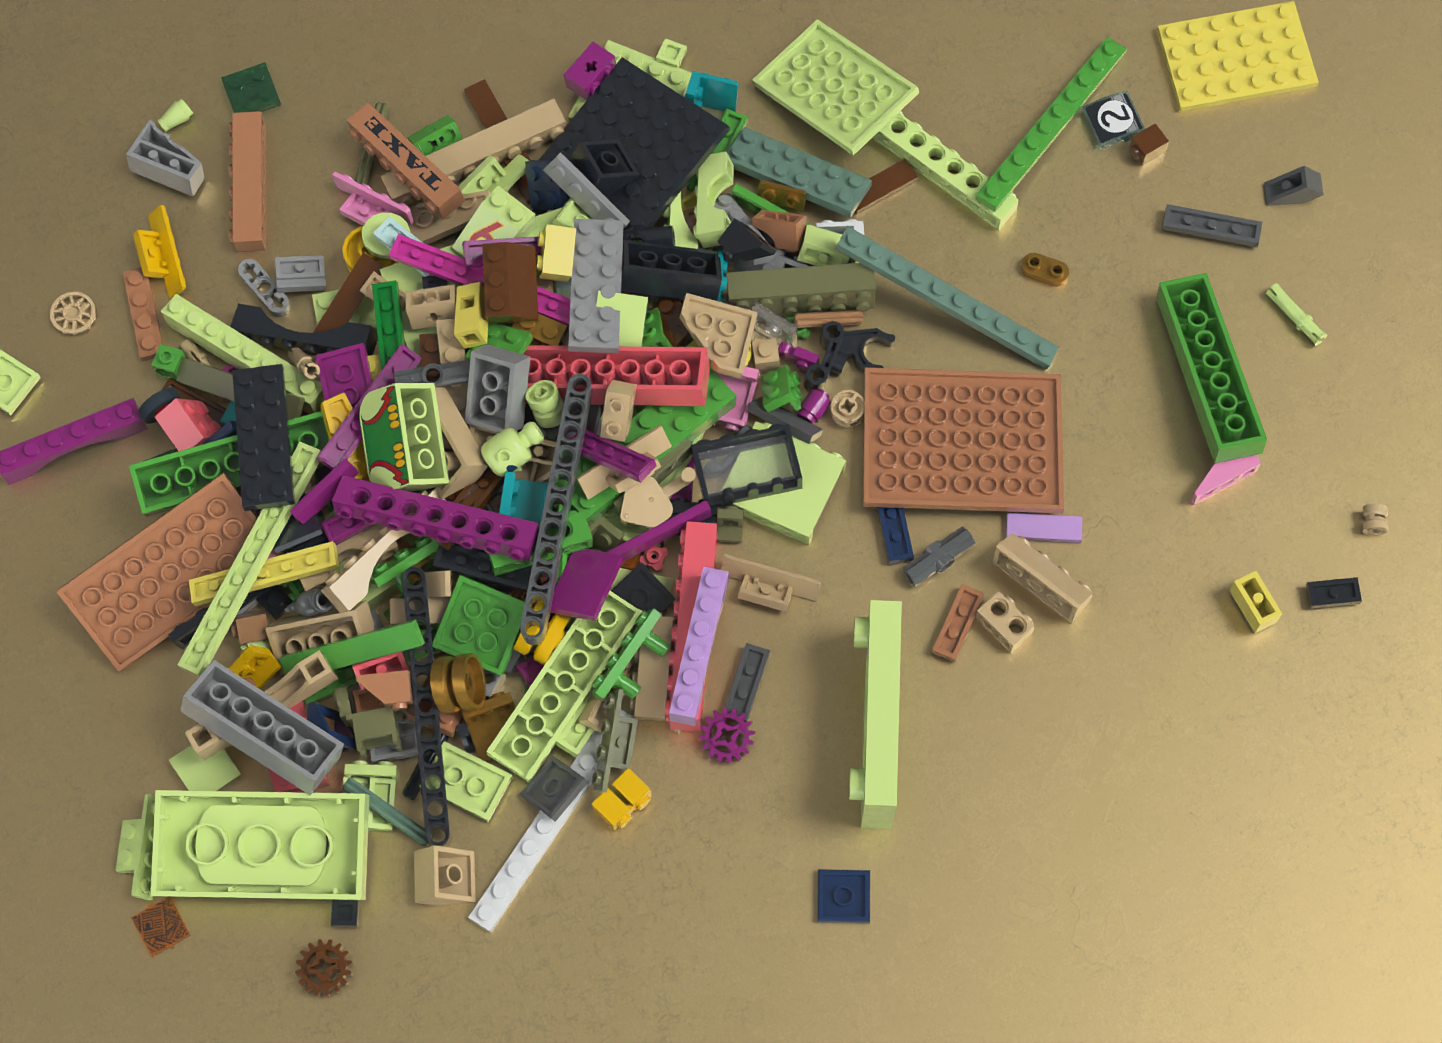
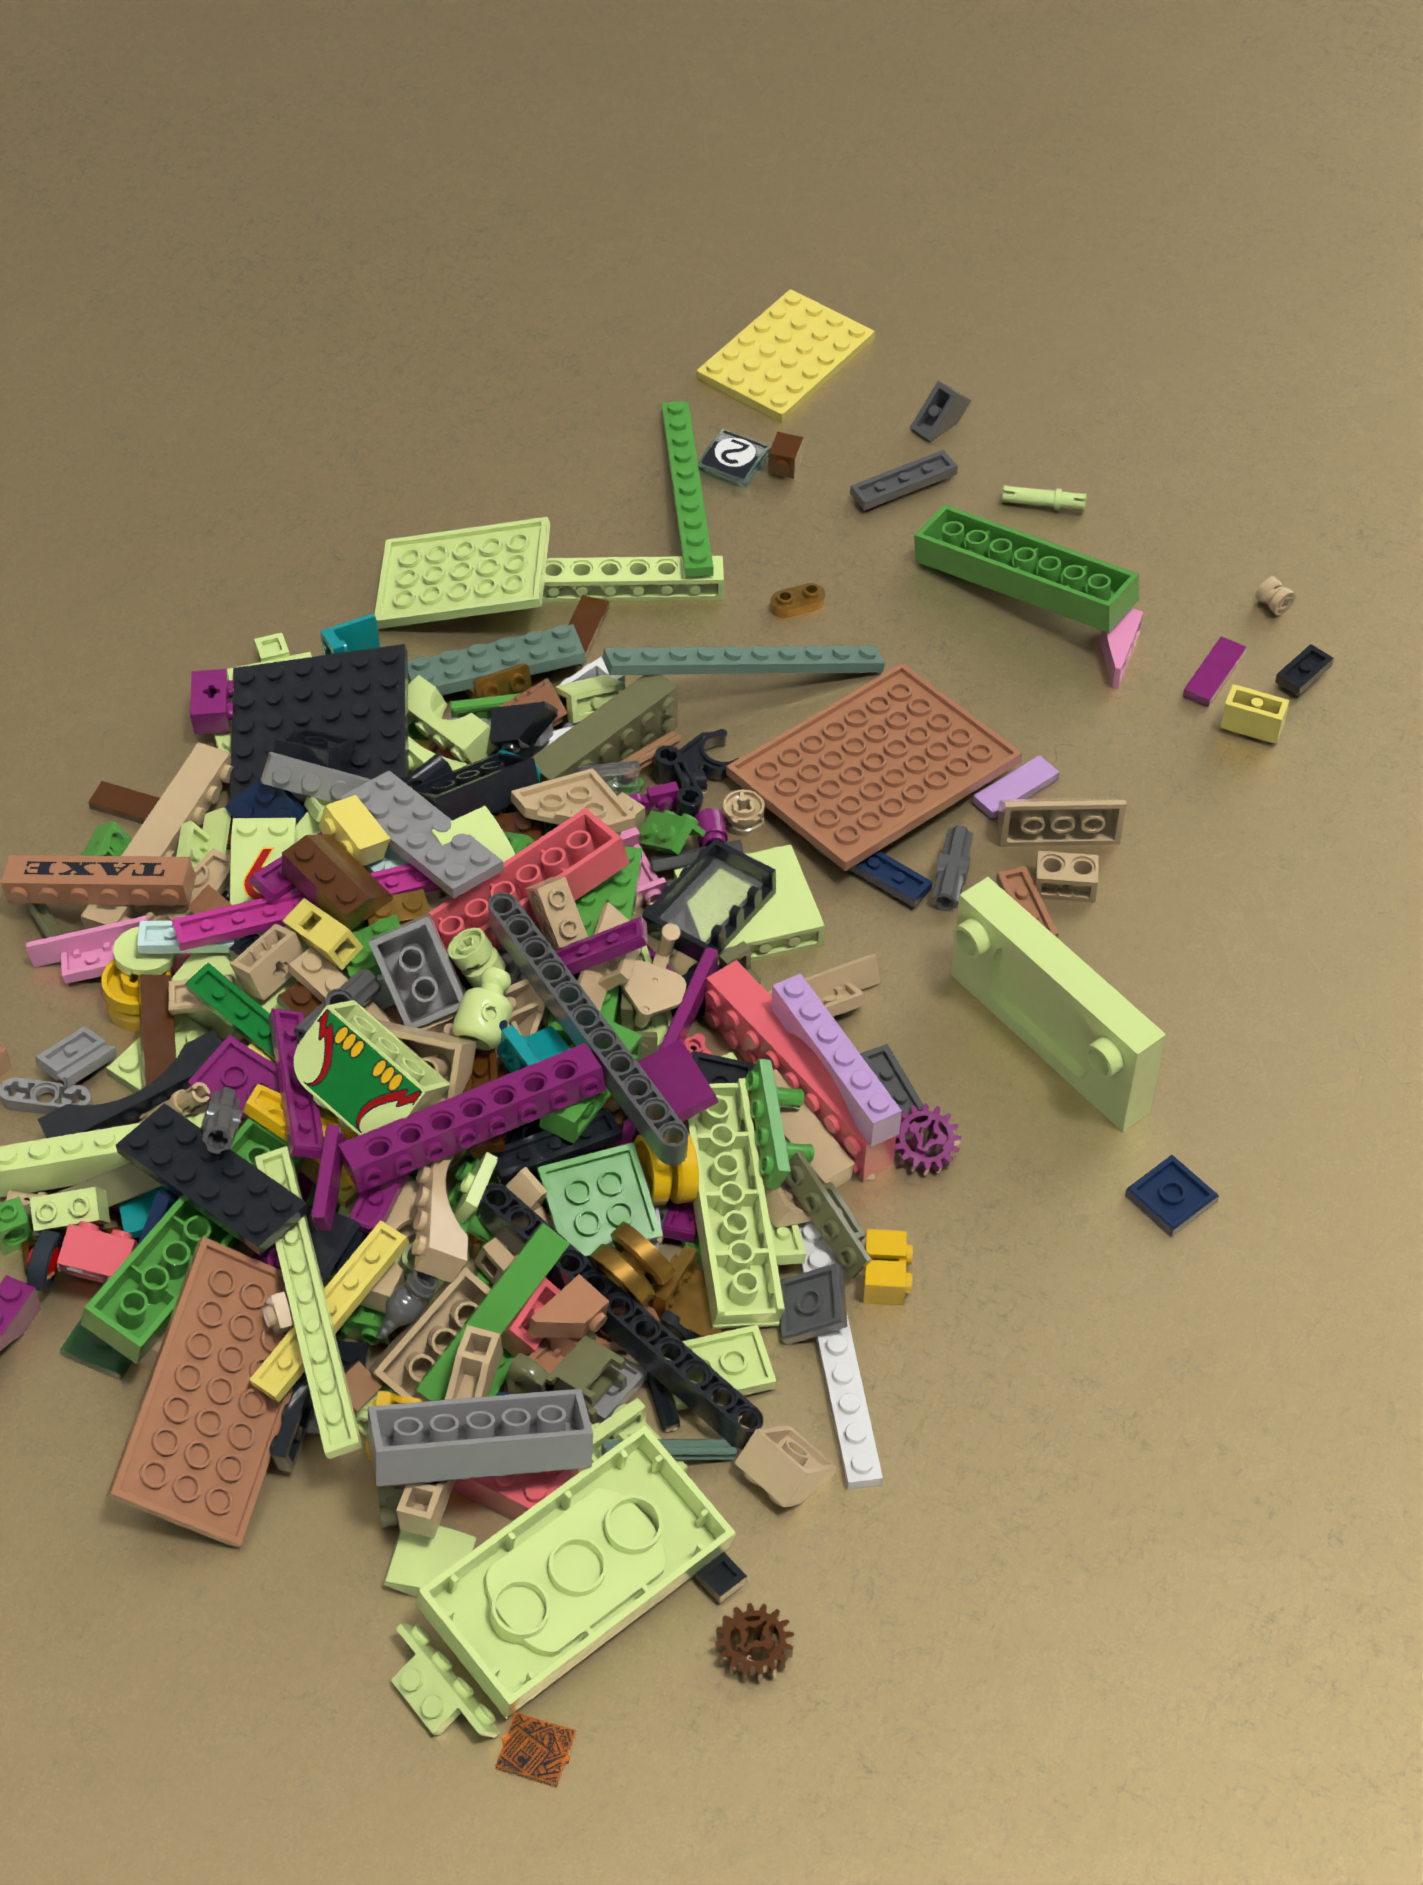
camera: 45 degrees left, 20 degrees down
none -> yellowish green brick [30,1187,110,1233]
none -> nougat tile [188,884,232,914]
none -> dark grey piece [200,1087,243,1154]
none -> tan plate [263,1292,294,1335]
none -> yellowish green plate [454,1152,497,1224]
none -> magenta tile [1183,636,1247,707]

